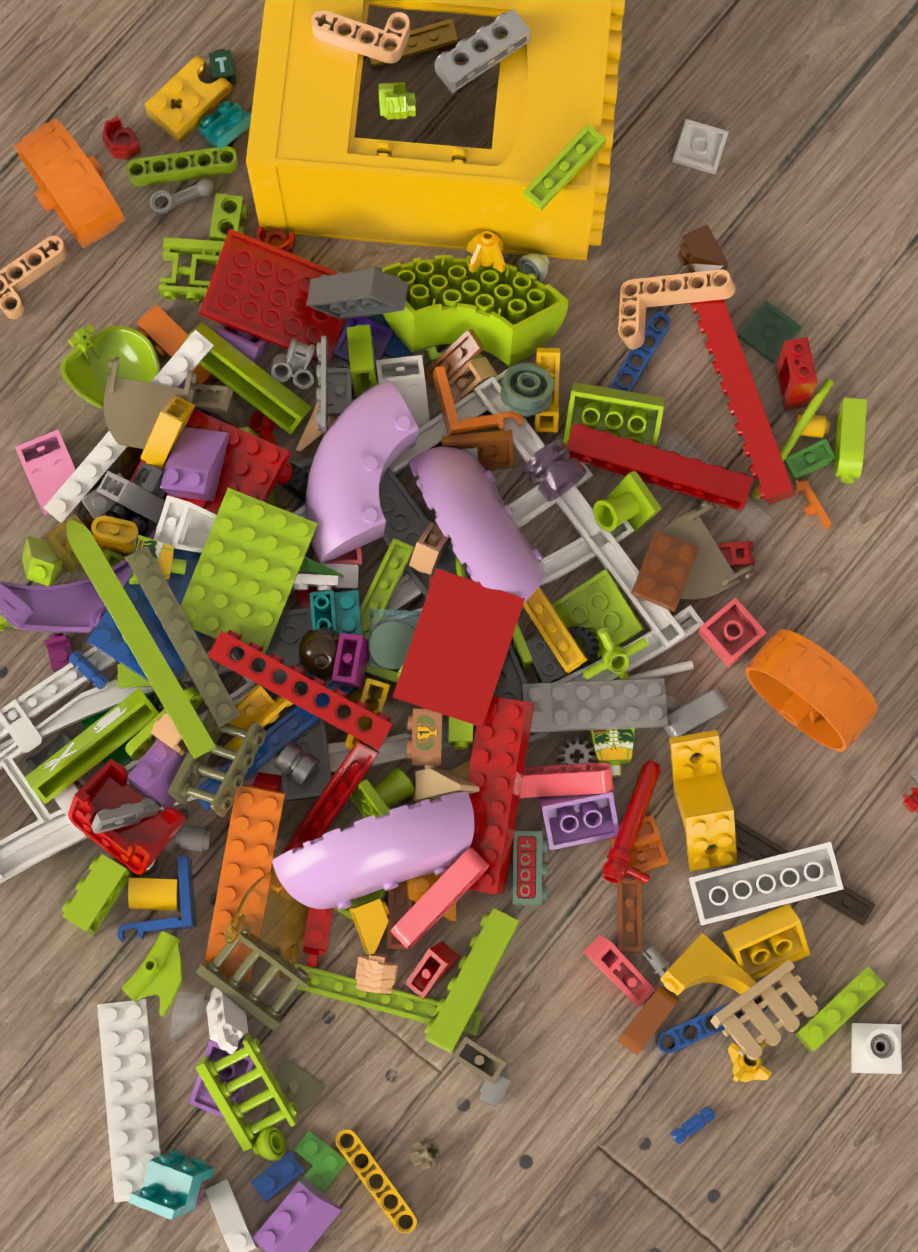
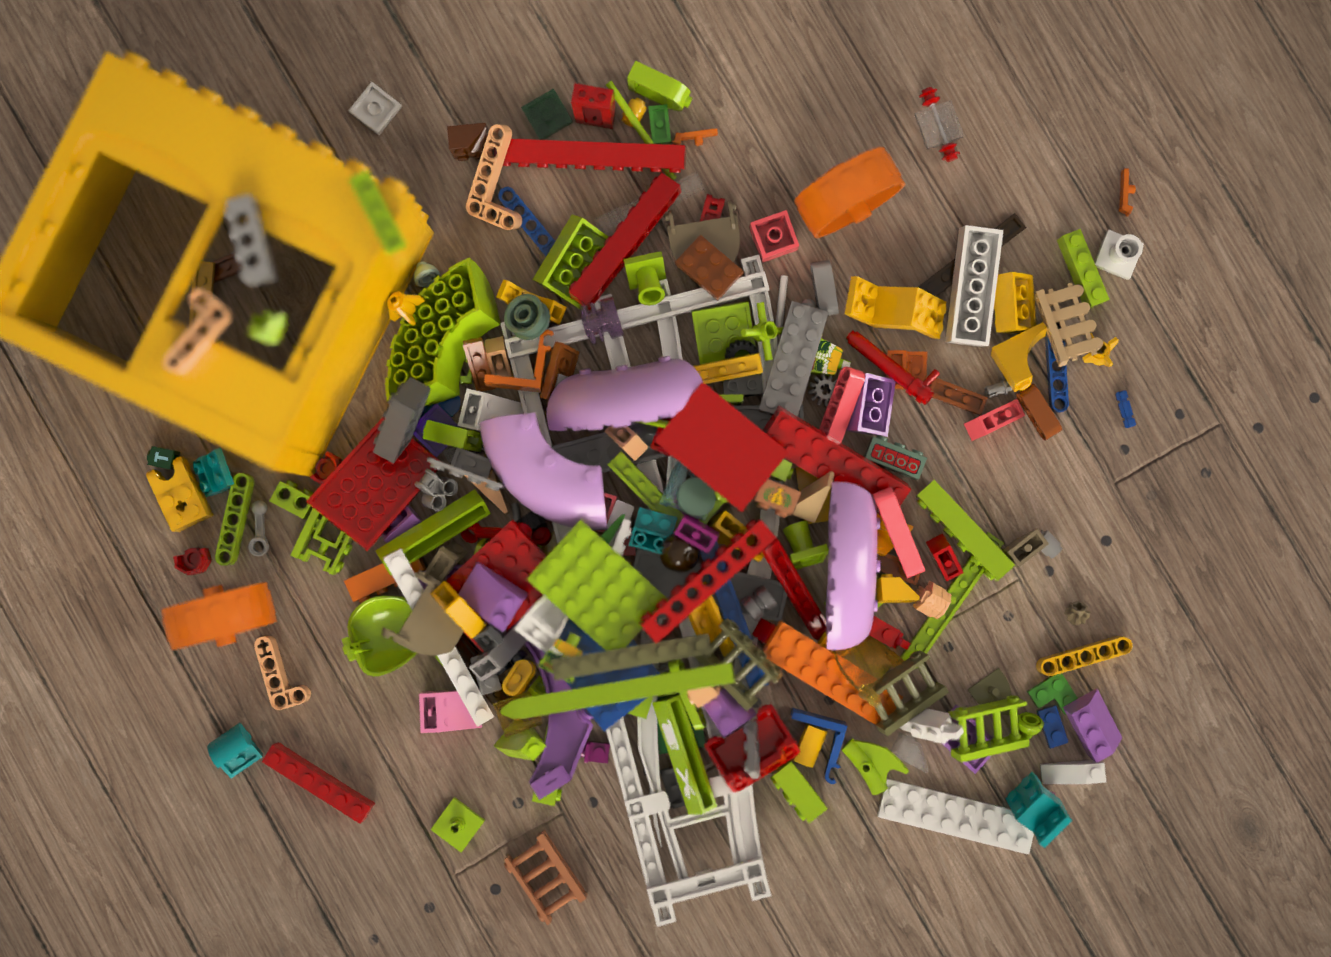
camera: 65 degrees left, 10 degrees up
blue axle [69,651,109,690] -> none
light grey brick [176,825,212,852] -> none
none -> red plate [532,527,551,546]

